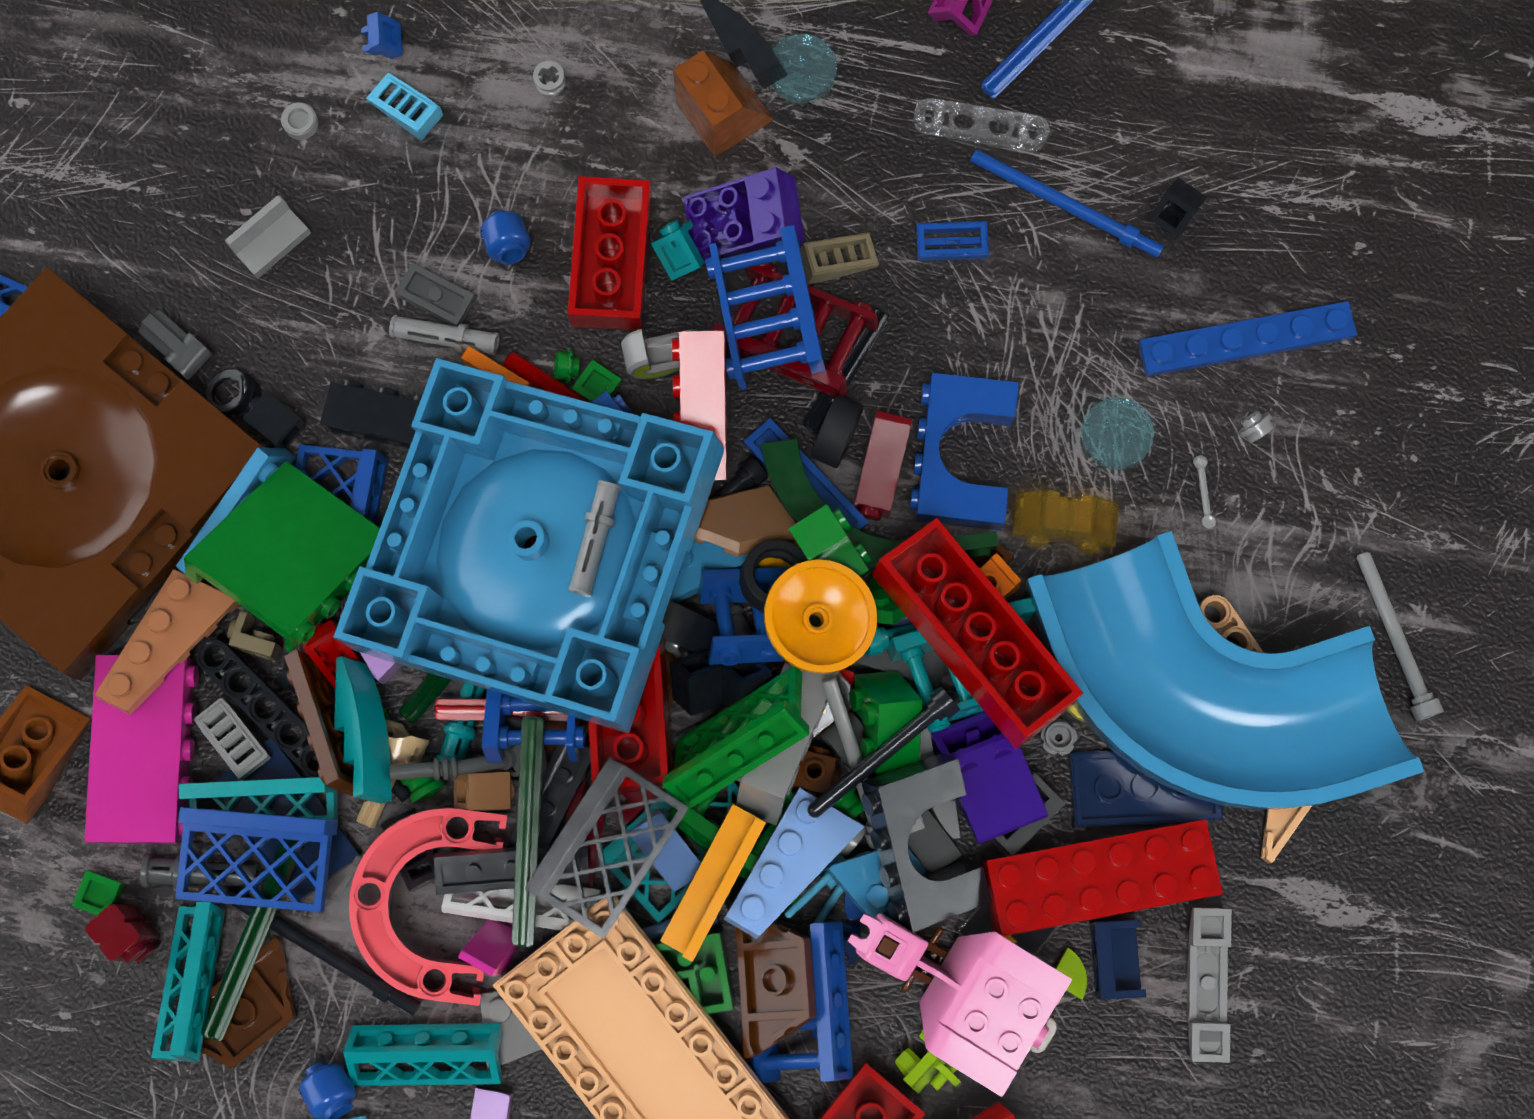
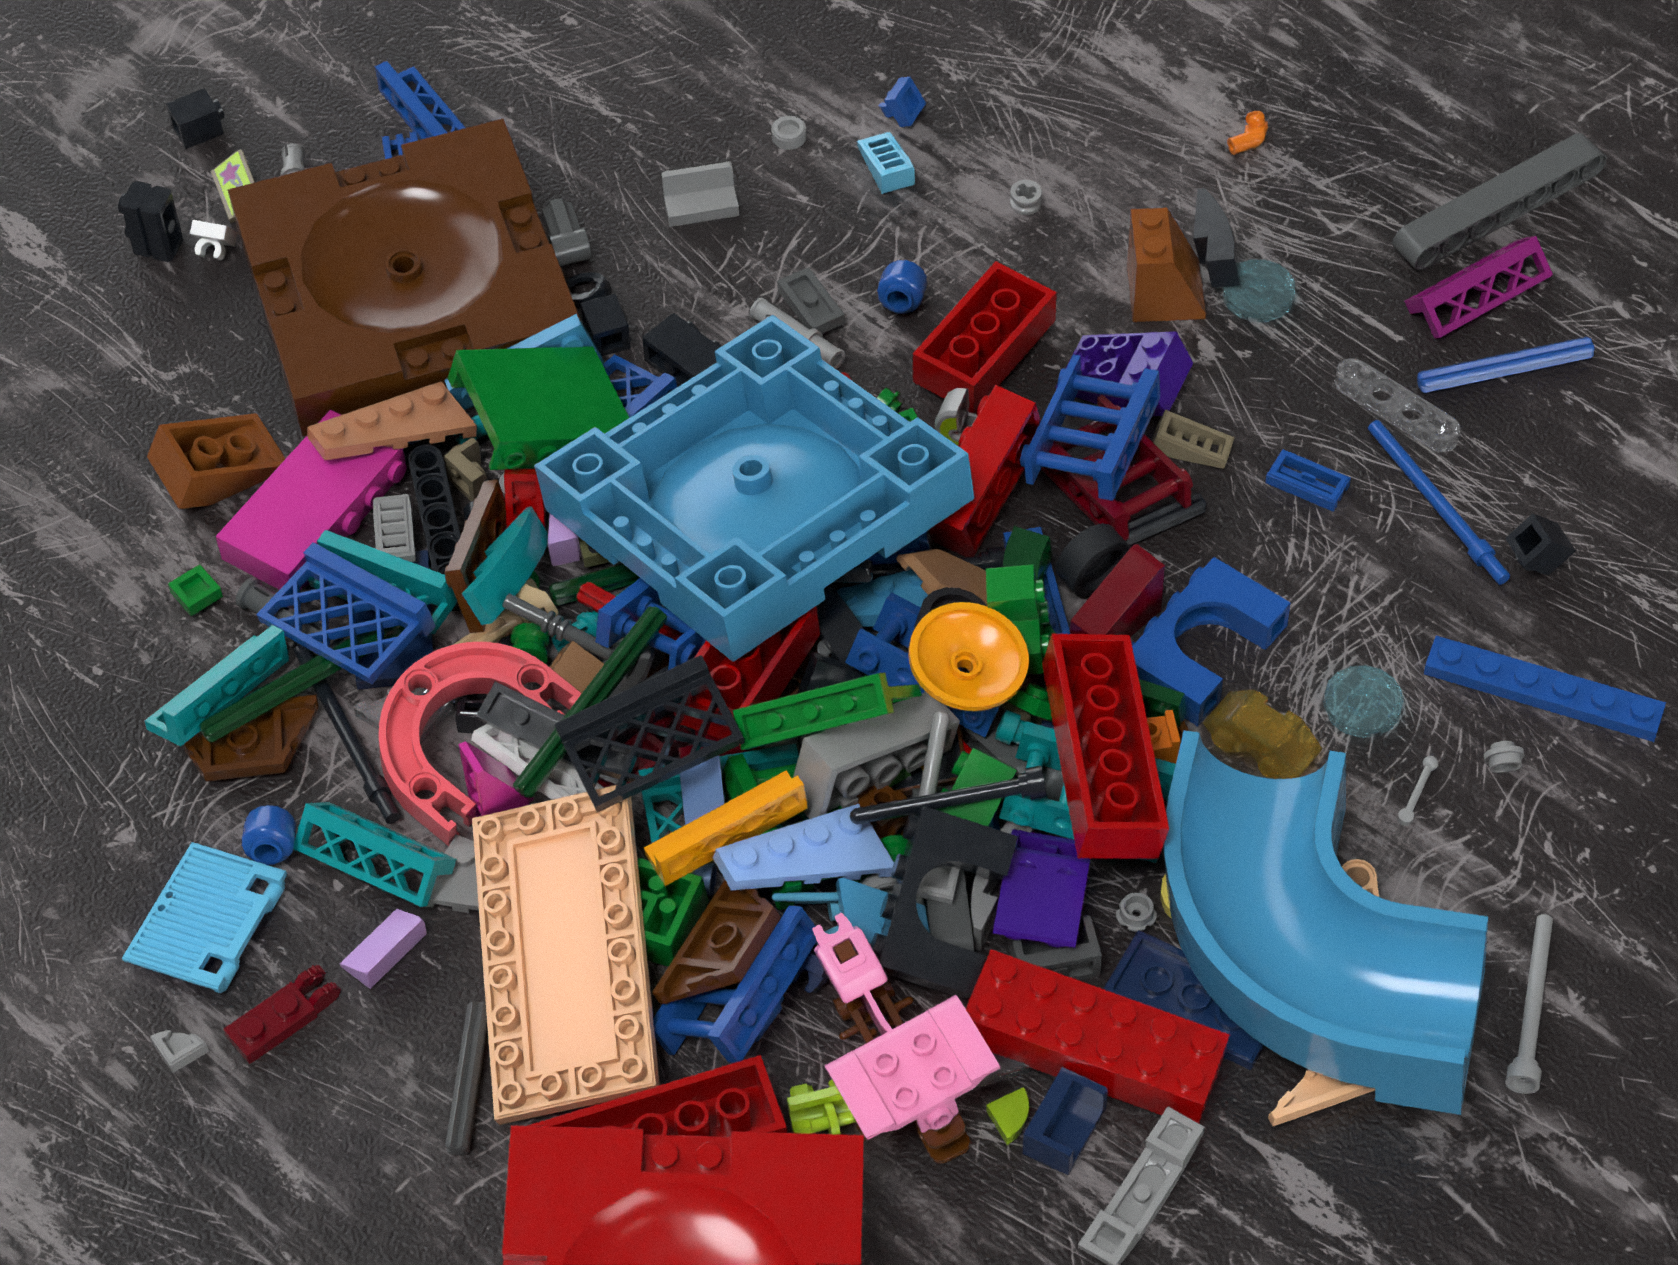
camera: 35 degrees right, 25 degrees down
dark red brick [85,904,160,964] -> none
light grey pin [568,480,621,597] -> none
teal bracket [651,220,705,281] -> none

